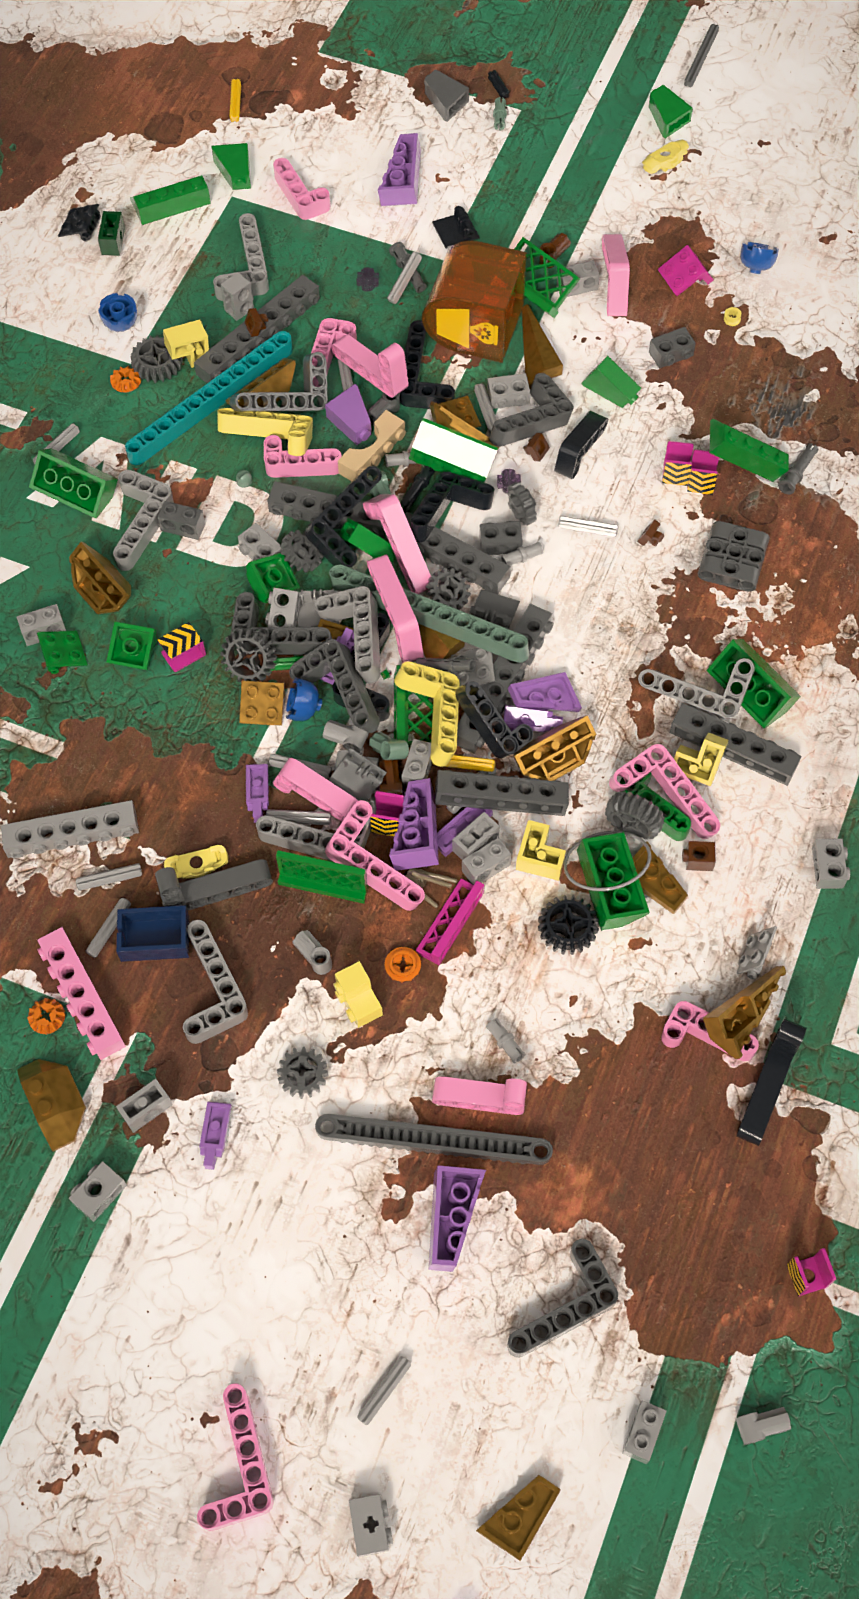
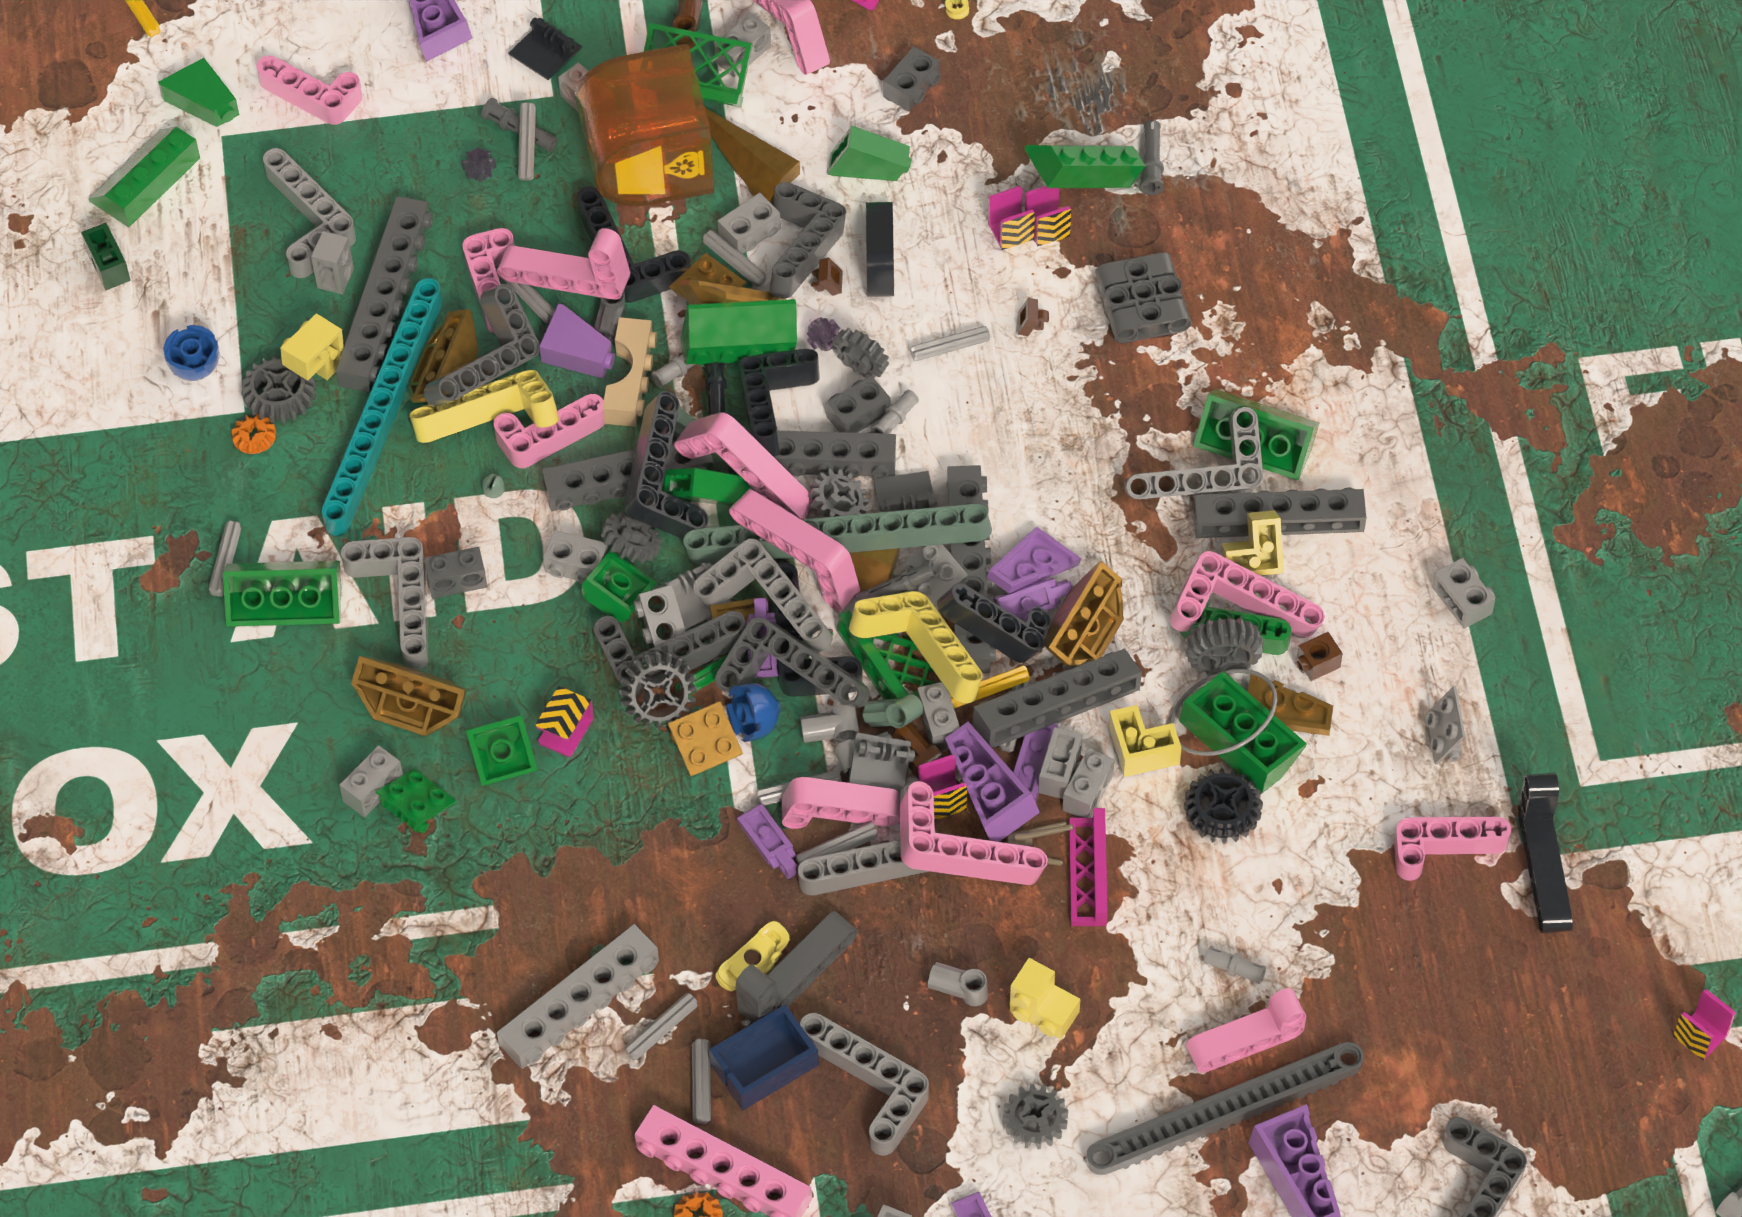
camera: 30 degrees left, 5 degrees down
black hinge [58,204,101,241] -> none
reddish brown tile [245,308,268,337] -> none
green fence [276,850,369,904] -> none
orange gear [385,947,421,983] -> none
pearl gold wedge [703,966,786,1059] -> none

